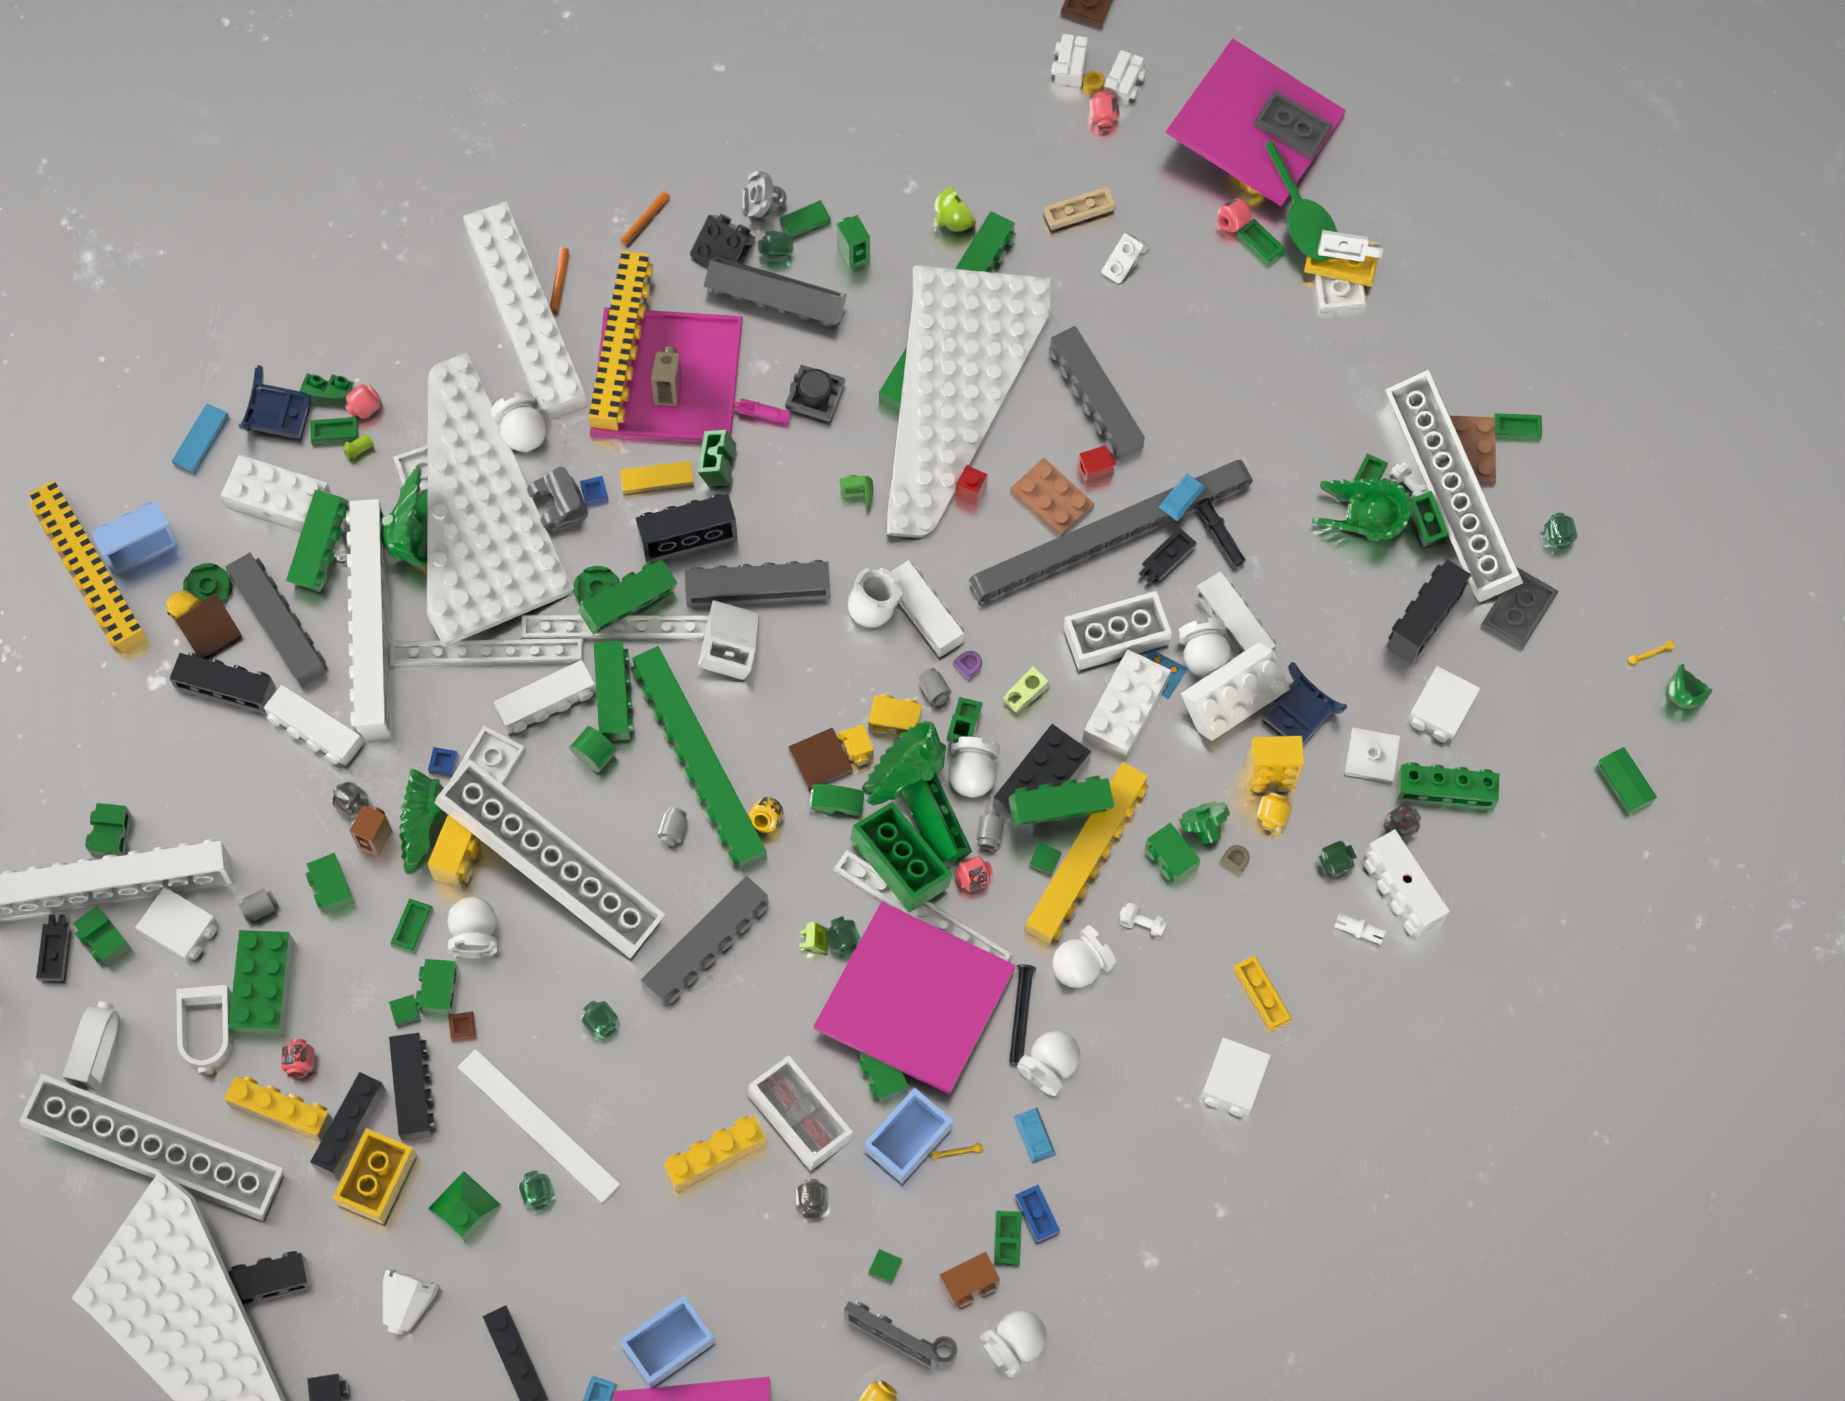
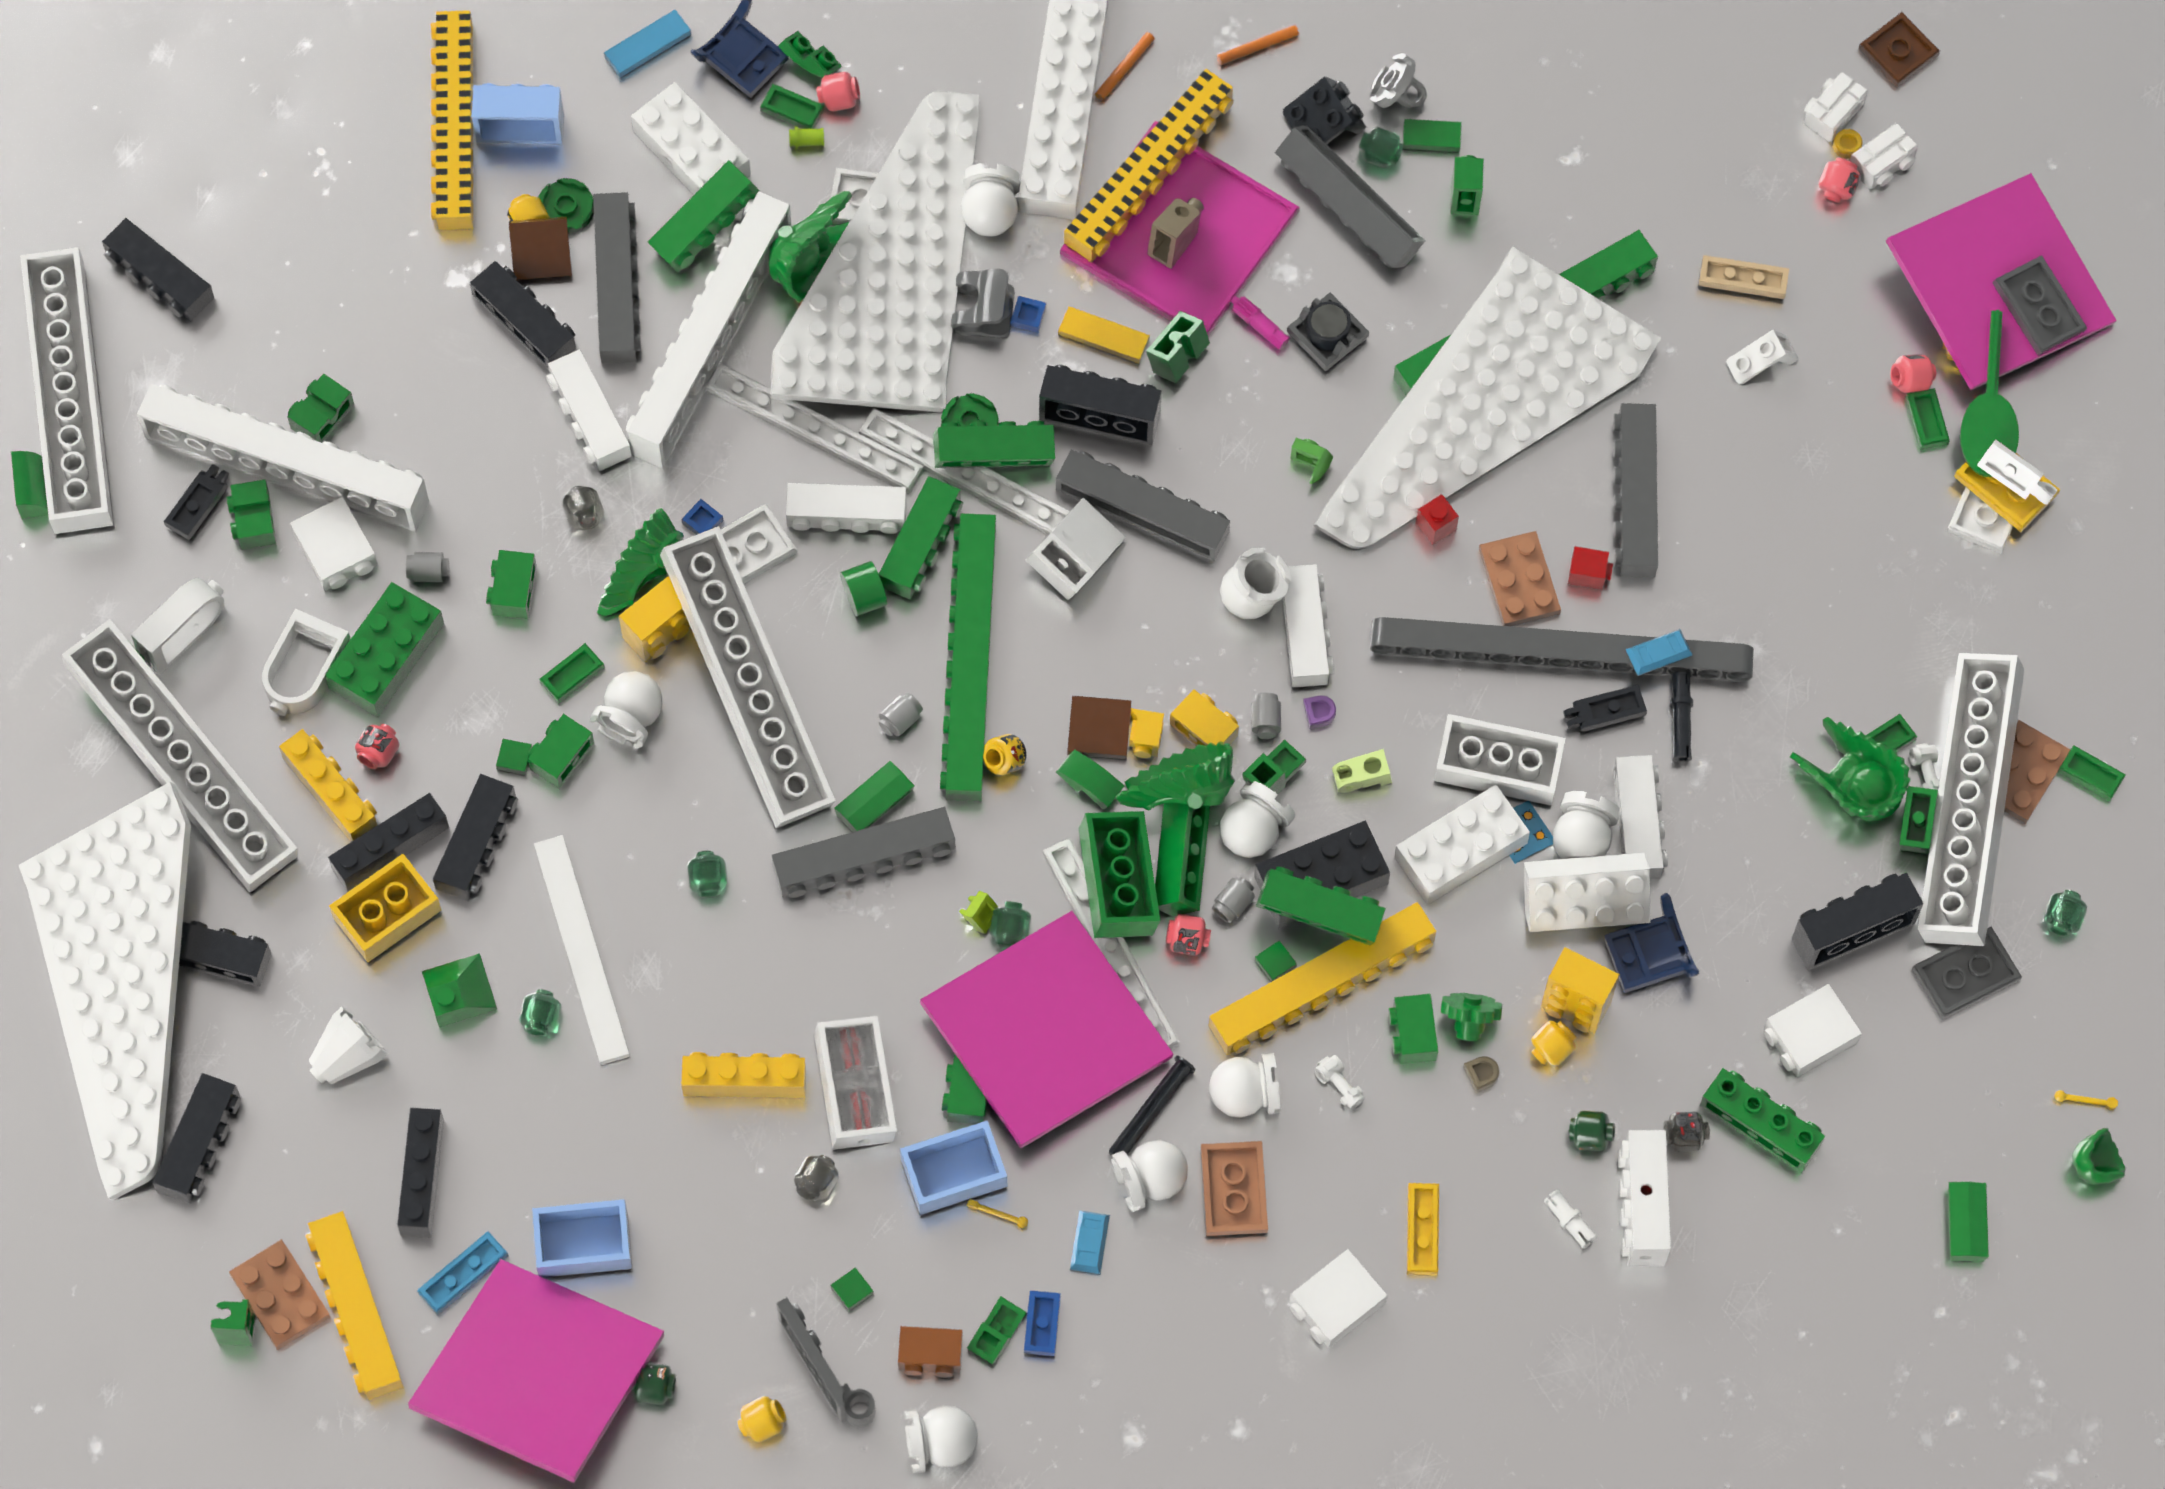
camera: 30 degrees right, 0 degrees up
dark orange brick [350,805,392,856] -> none
copper tile [448,1011,477,1041] -> none
lime cylinder [934,185,977,232] -> none
white plate [1344,727,1400,784] -> none
none -> green piece [834,761,915,832]
none -> nougat plate [1201,1141,1268,1236]

